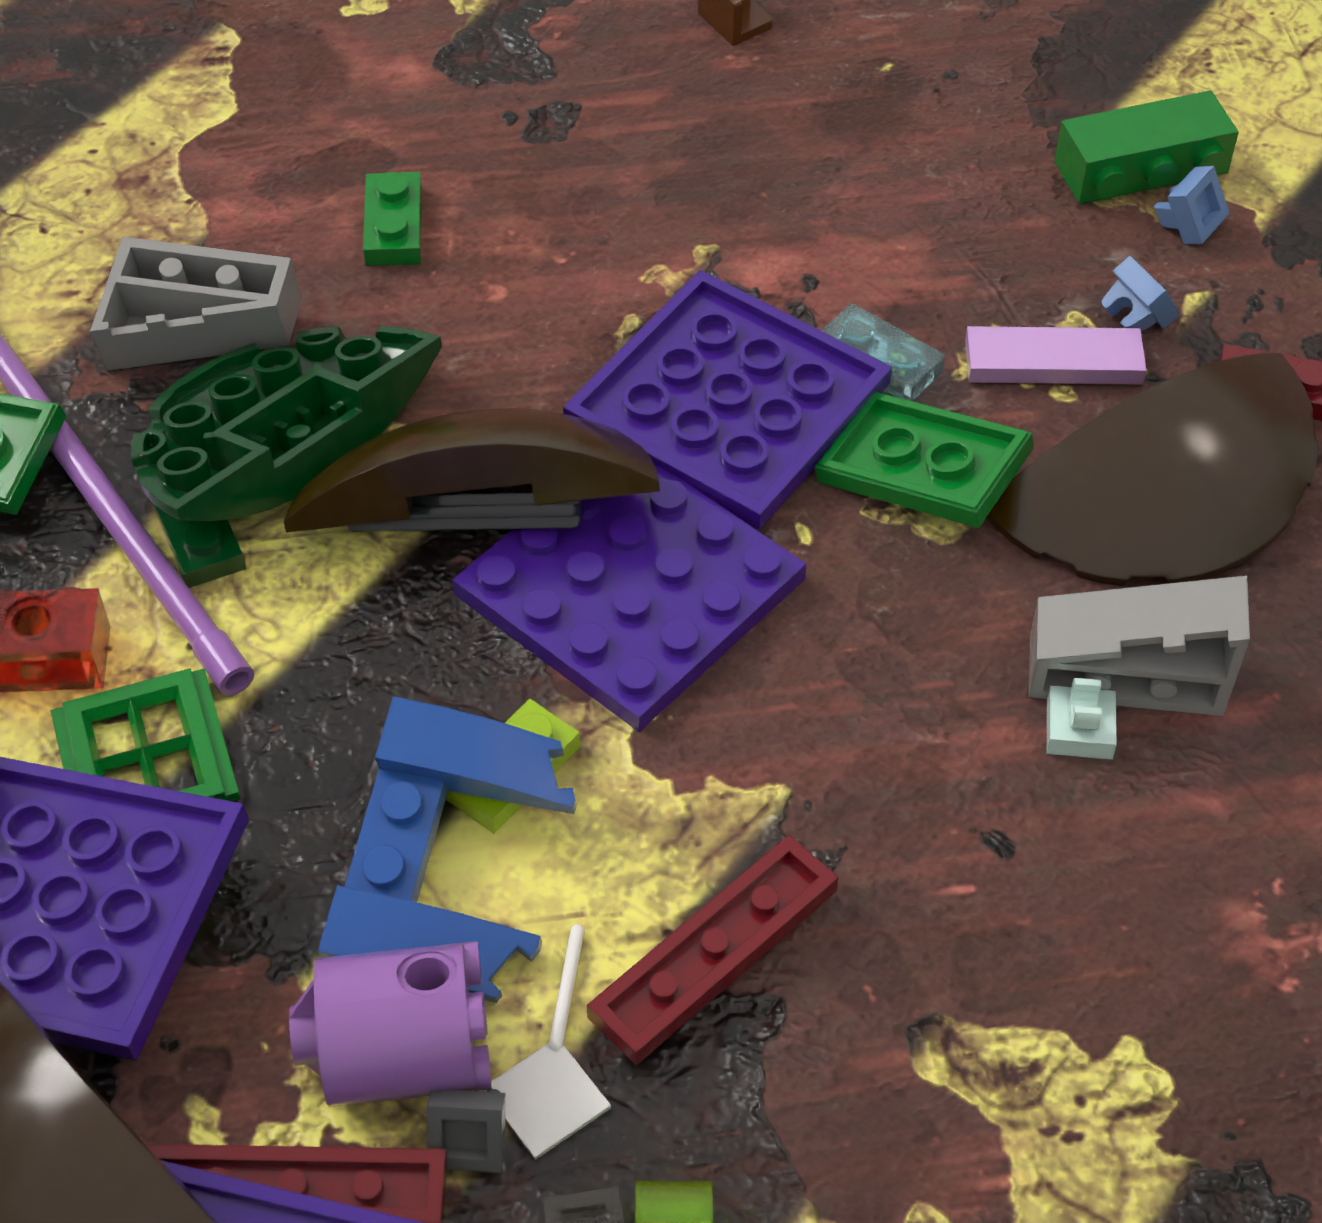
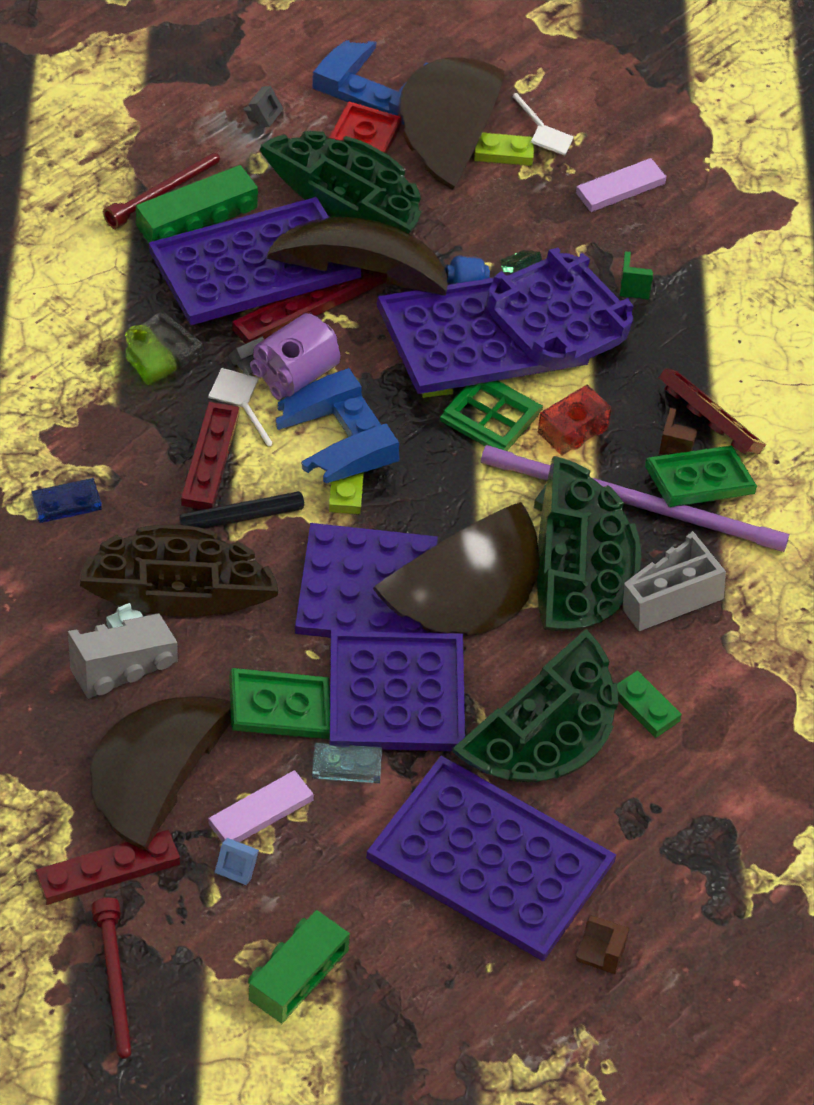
camera: 140 degrees right, 0 degrees up
medium blue tile [1154,166,1230,244] -> none
none -> clear blue plate [31,478,102,523]
none -> dark brown brick [80,525,279,616]
none -> black axle [179,491,305,529]
none -> dark purple plate [366,755,616,962]
none -> dark green brick [452,629,618,782]

